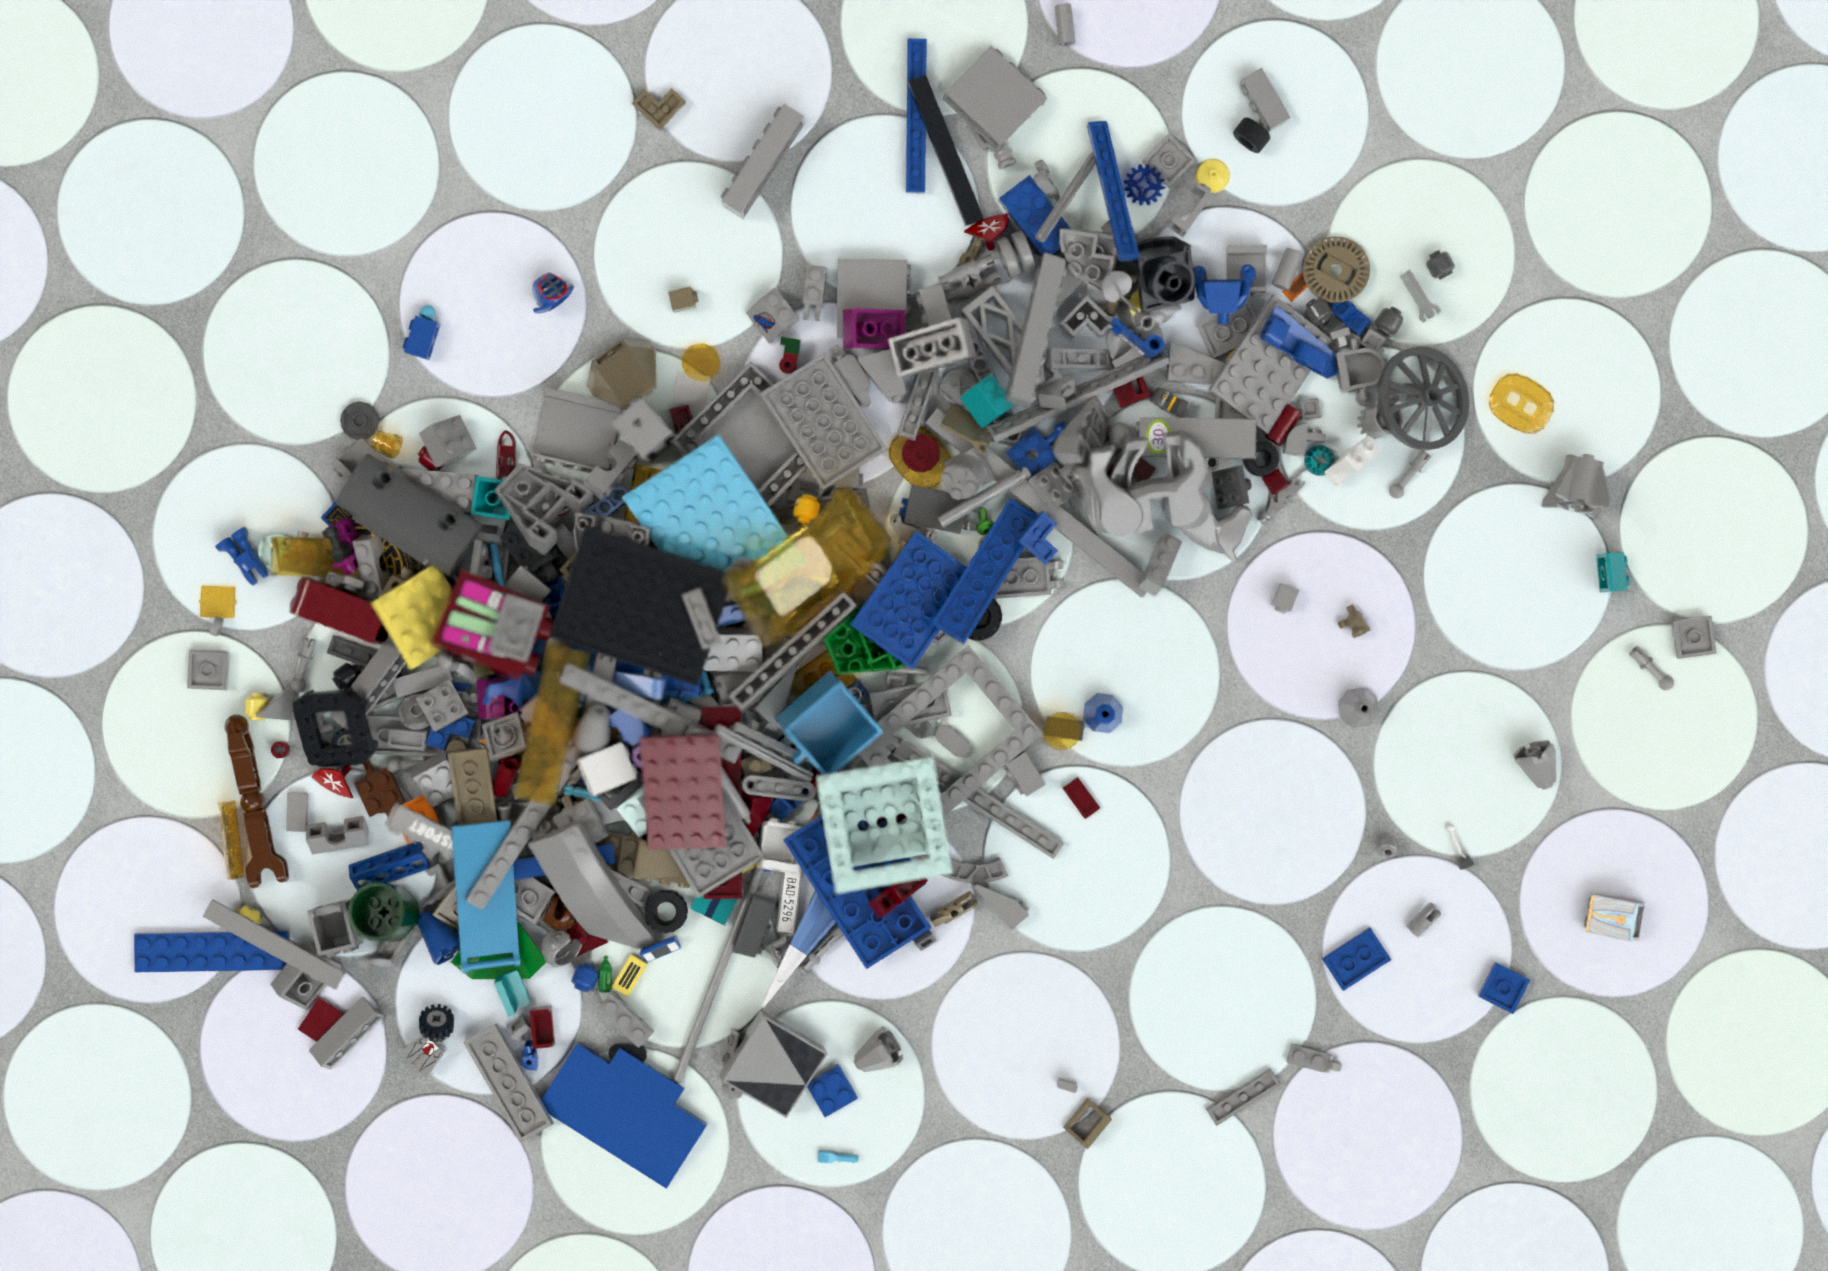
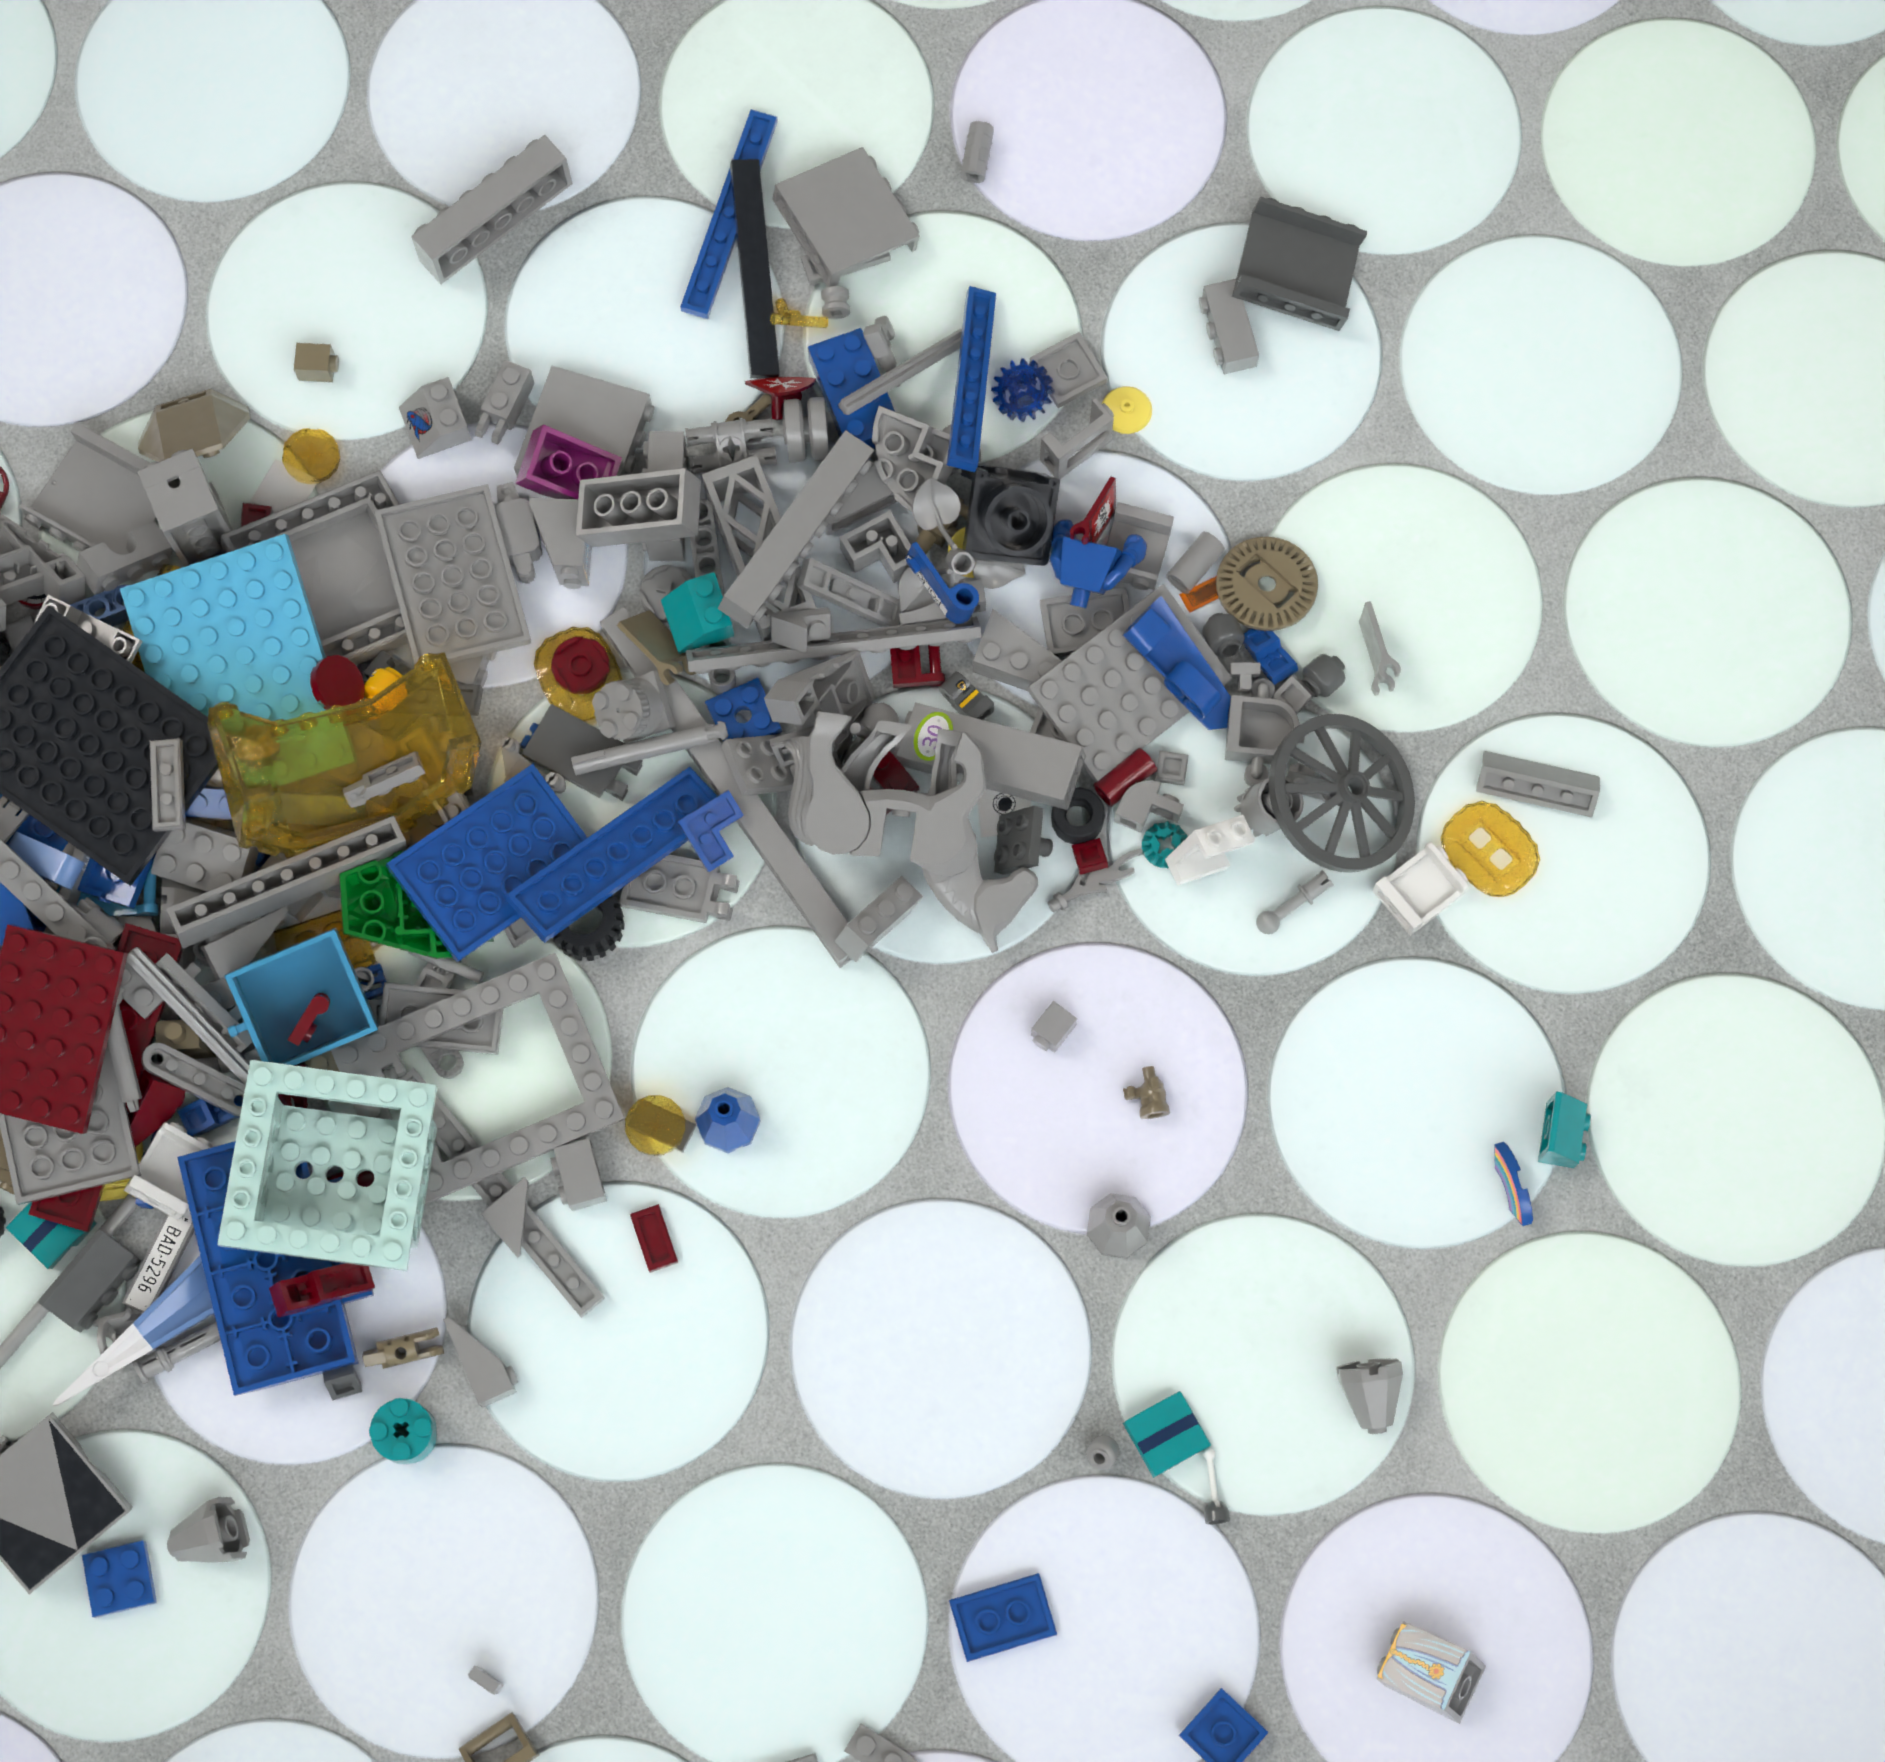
camera: 20 degrees right, 15 degrees down
blue piece [532,272,574,314] -> none
dark tan plate [632,88,686,131] -> none
leg [779,336,801,374] -> none
medium azure piece [818,1150,859,1164] -> none
light grey tile [897,369,939,441] -> none
light grey tile [917,854,1008,883] -> none
light grey tile [935,725,969,757] -> none
bright green plate [976,508,994,535] -> none
black tyre [1233,117,1271,153] -> none
light grey hinge [1406,902,1441,938] -> none
dark grey head [1426,250,1455,280] -> none
light grey brick [1542,454,1613,519] -> none
light grey pin [1629,646,1674,691] -> none
light grey plate [1671,616,1717,659] -> none
none -> dark red plate [288,993,330,1046]
none -> dark red tile [310,655,365,715]
none -> light grey hinge [342,751,425,808]
none -> teal brick [369,1398,437,1464]
none -> light grey tile [481,1177,529,1258]
none -> clear yellow hose [770,298,828,328]
none -> flag [1070,476,1116,545]
none -> teal slope [1123,1391,1211,1478]
none -> dark grey panel [1232,196,1368,331]
none -> white panel [1372,841,1469,936]
none -> light grey panel [1476,751,1600,817]
none -> tile [1494,1142,1533,1226]

